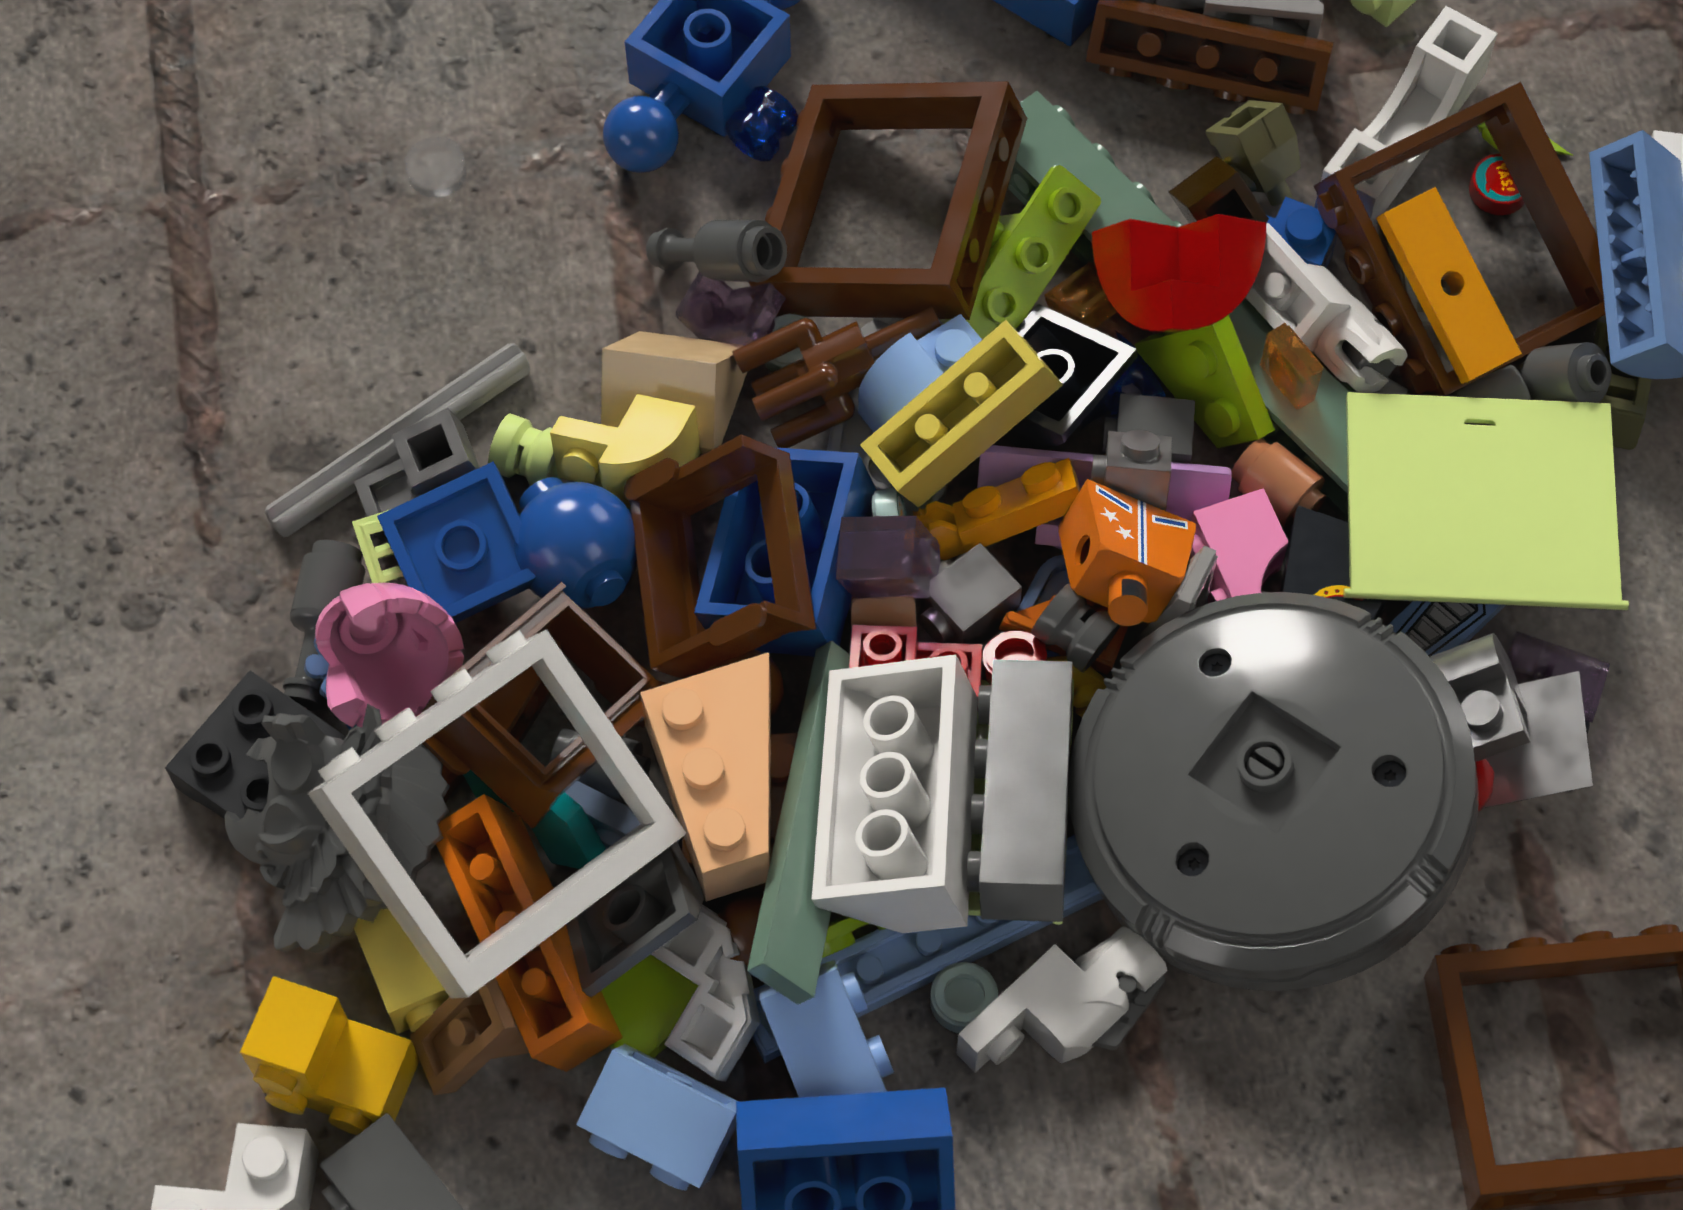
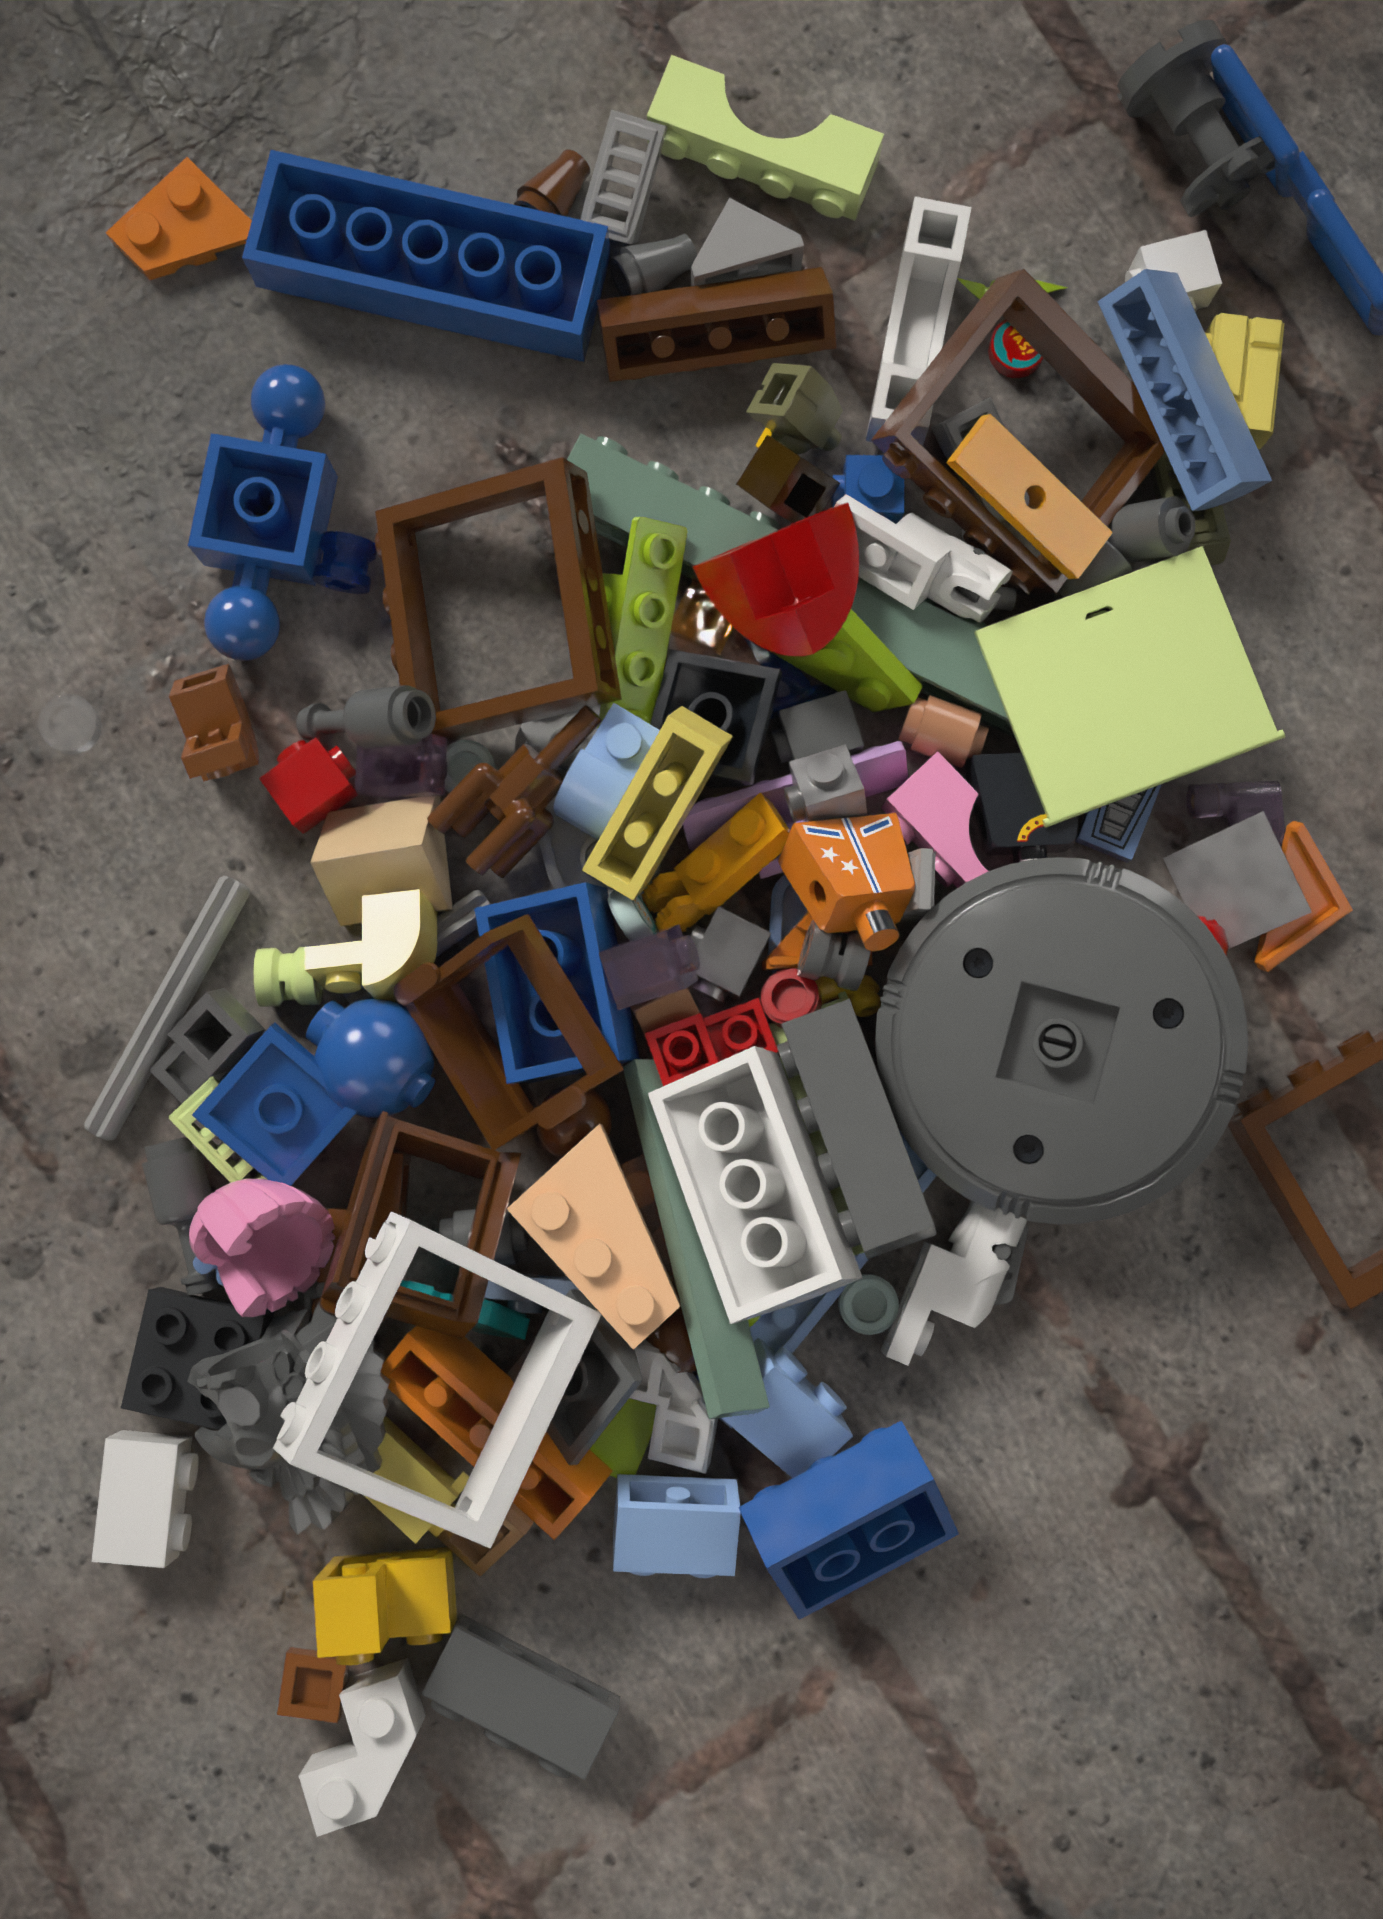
camera: 25 degrees left, 20 degrees up
clear orange tile [1260,323,1323,410] -> none
flat silver brick [1430,633,1531,762] -> none
none -> white brick [92,1430,198,1568]
none -> dark orange brick [169,664,259,782]
none -> red brick [259,737,359,834]
none -> dark orange tile [277,1647,349,1723]
none -> orange tile [1254,821,1353,972]

